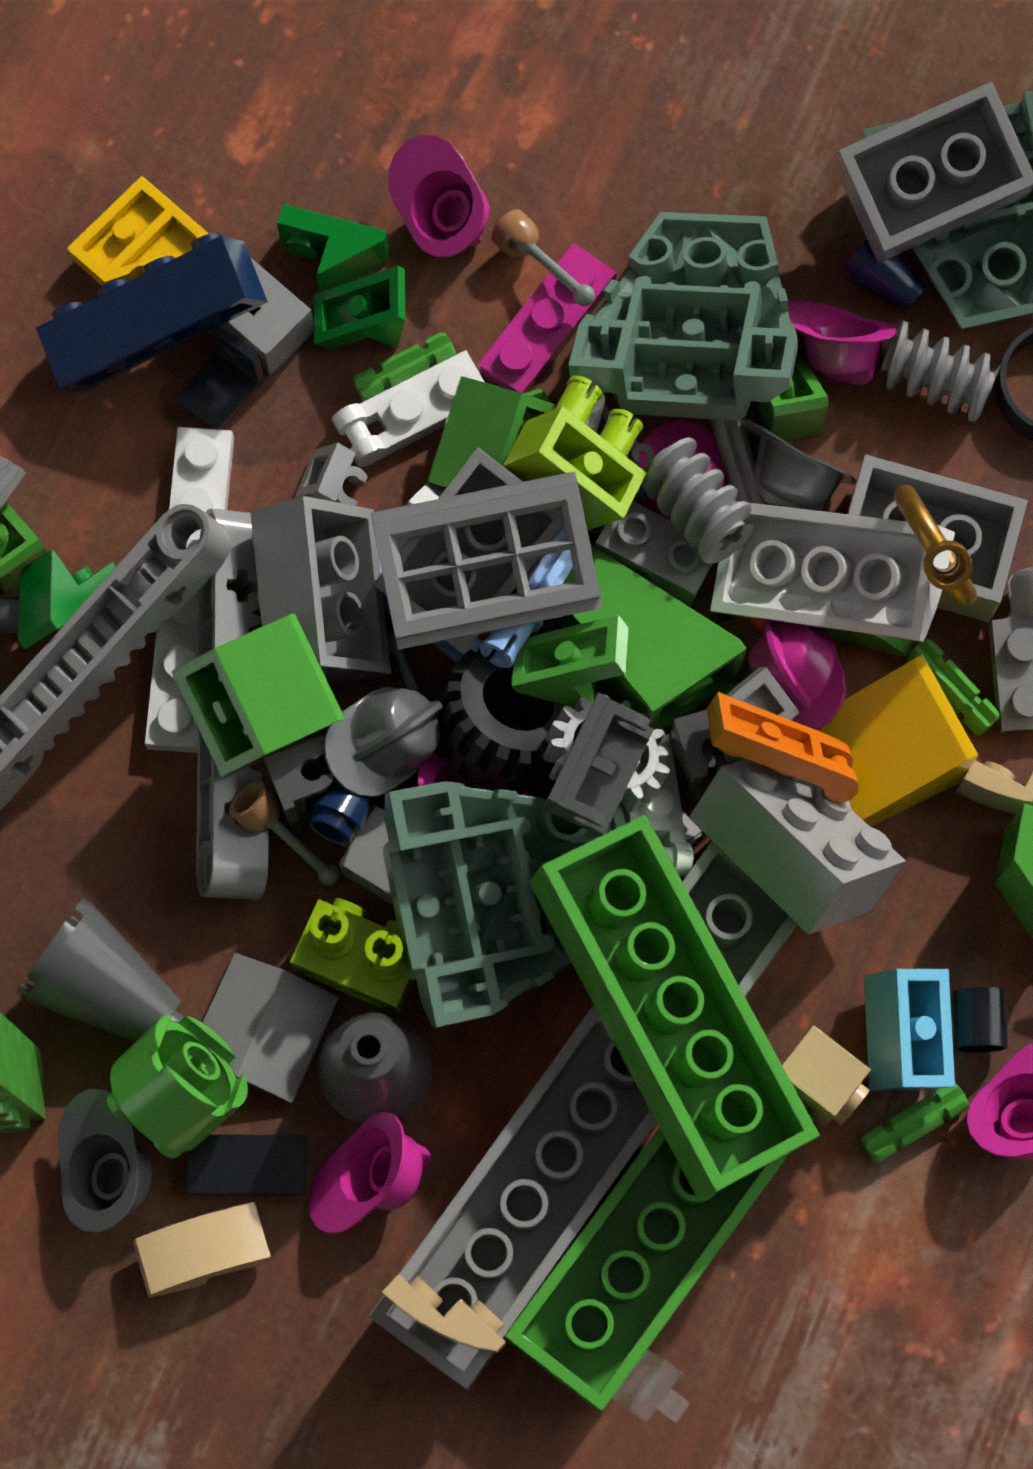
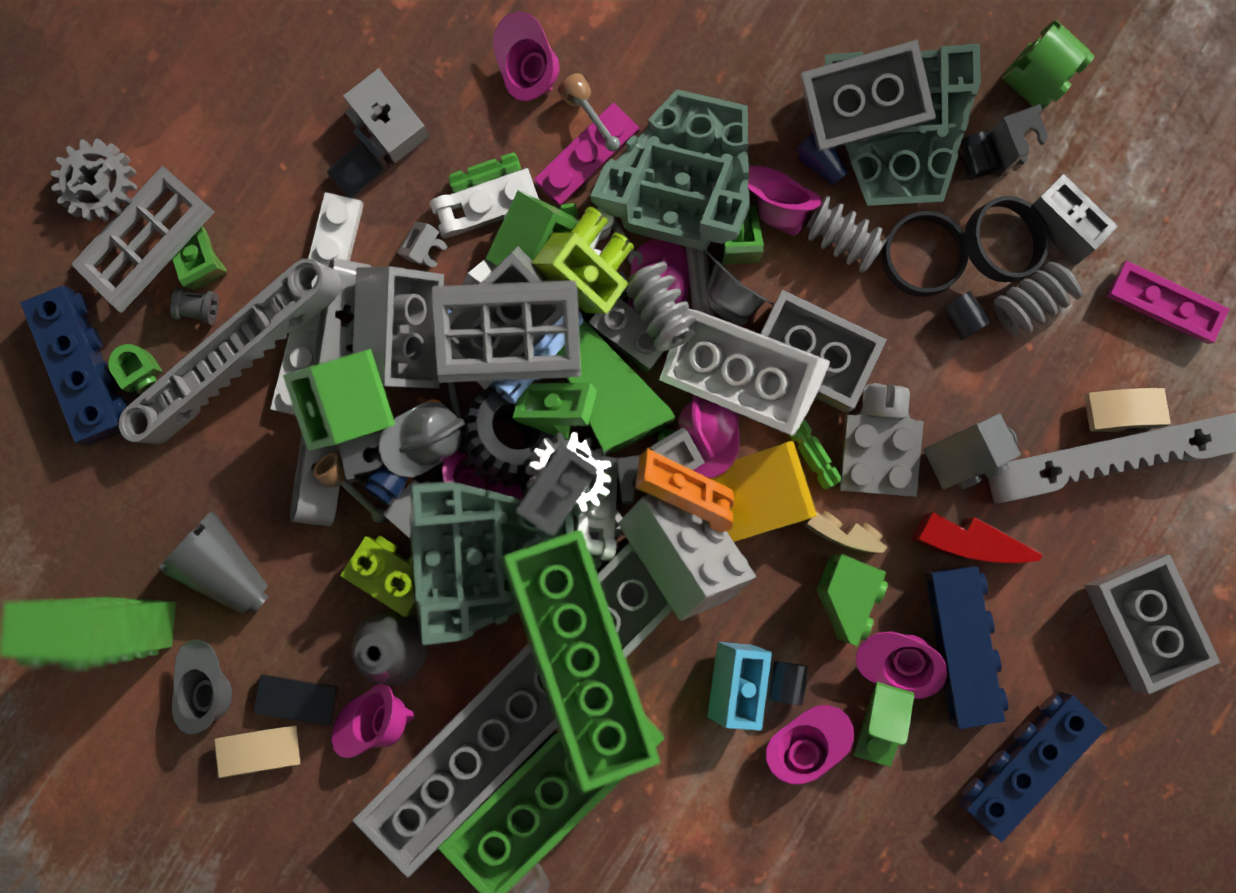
camera: 10 degrees right, 10 degrees up
green slope [18,550,116,649] -> none
dark blue brick [36,232,268,392] -> none
yellow wing [66,176,209,286] -> none
bright green brick [107,1014,248,1159] -> none
light grey slope [202,953,340,1104] -> none
green slope [277,204,389,292] -> none
green slope [314,266,405,351] -> none
tan slope [382,1274,506,1354] -> none
tan brick [782,1025,871,1131] -> none
bright green axle [860,1083,969,1163] -> none
pearl gold piece [894,485,977,606] -> none

